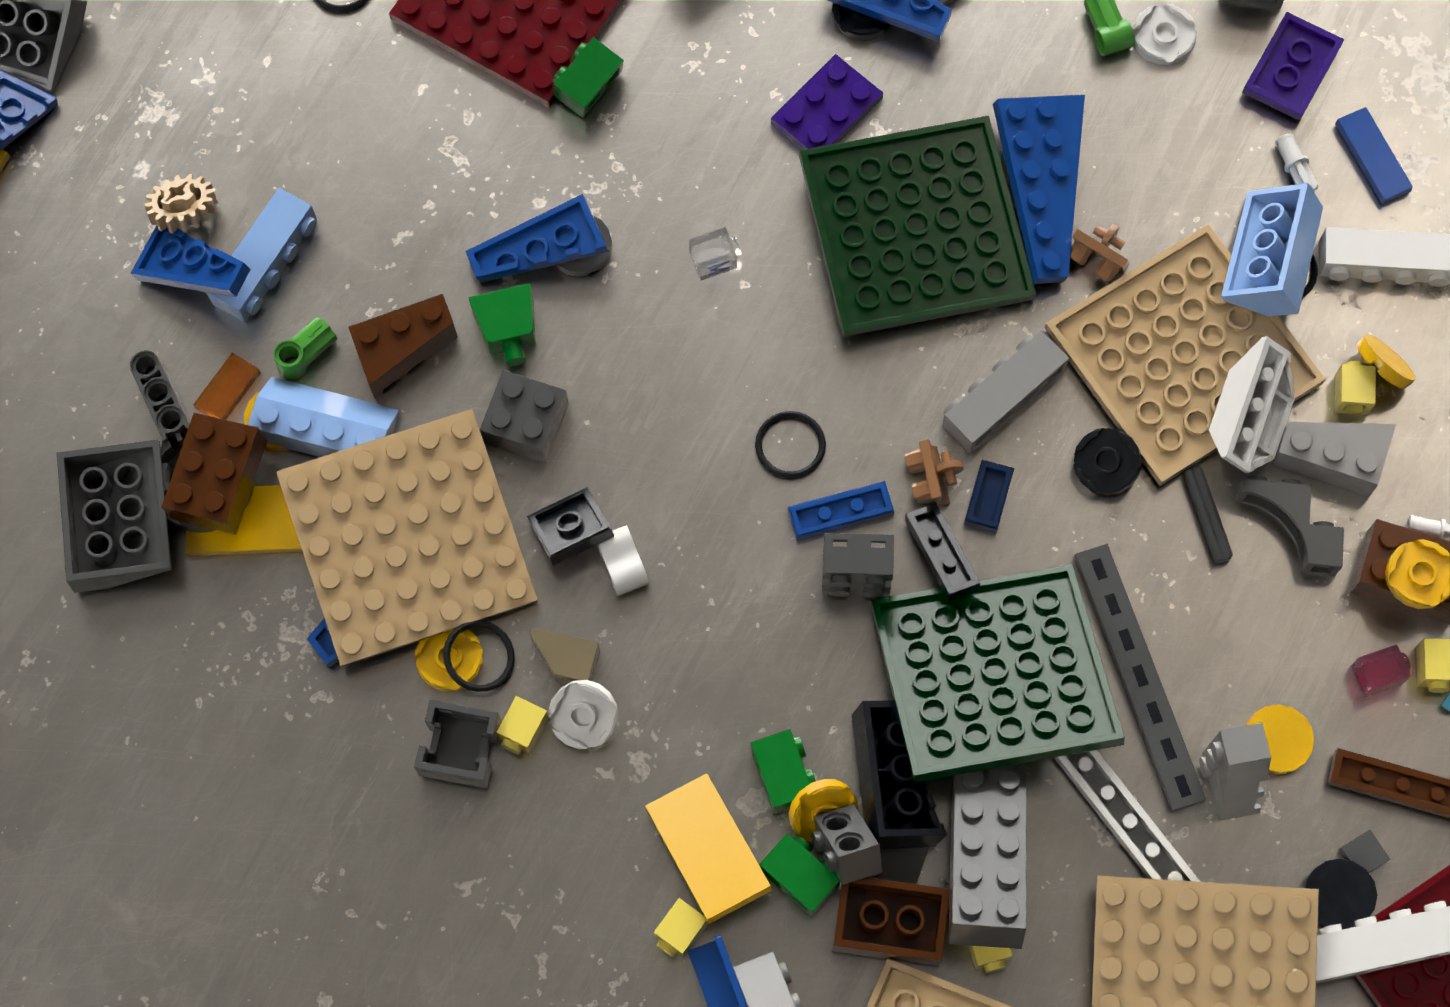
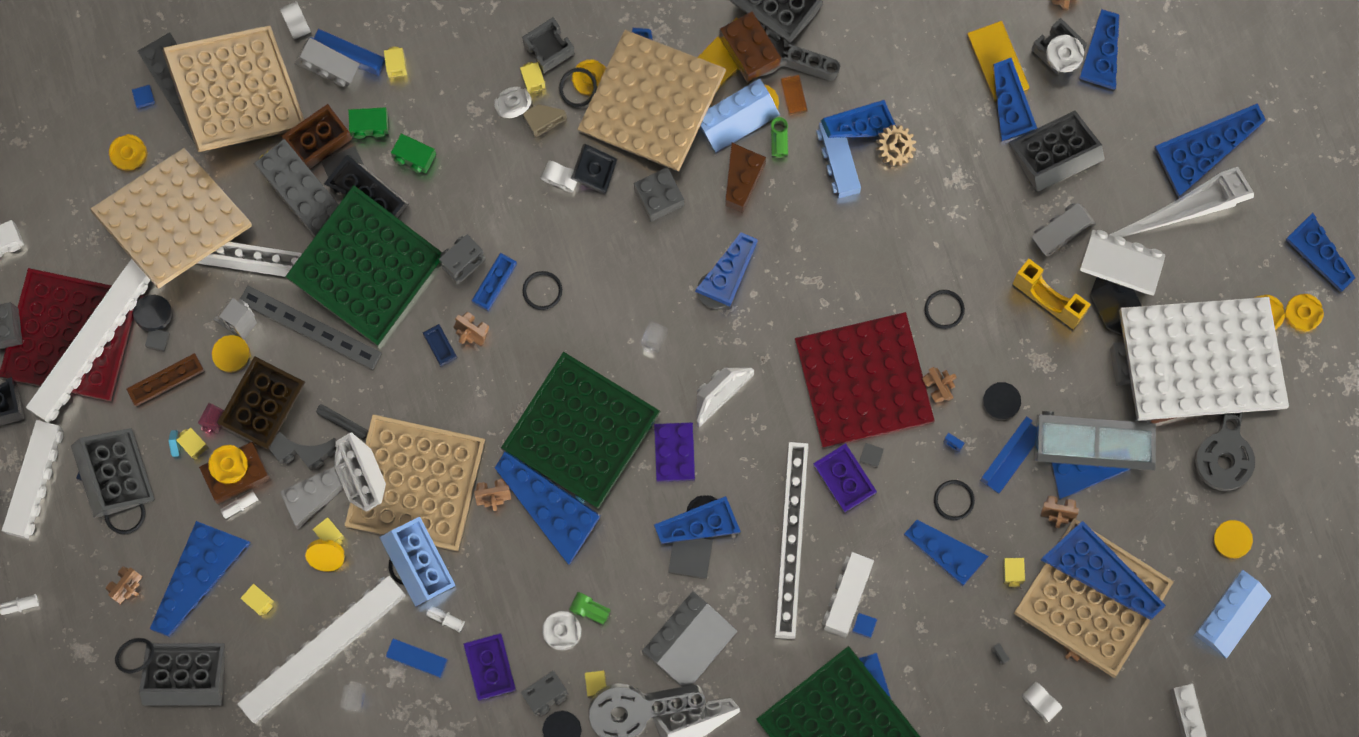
camera: 135 degrees right, 5 degrees up
green torso [468,283,536,366] -> none
green brick [552,37,624,118] -> none
yellow tile [645,774,772,924] -> none
yellow tile [788,779,859,844] -> none
dark grey brick [811,804,883,885] -> none
plate [905,503,980,601] -> none
light grey brick [942,330,1069,454] -> none
black tile [1074,428,1142,495] -> none
none -> dark brown slope [217,356,305,449]
none -> white wedge [697,368,754,427]

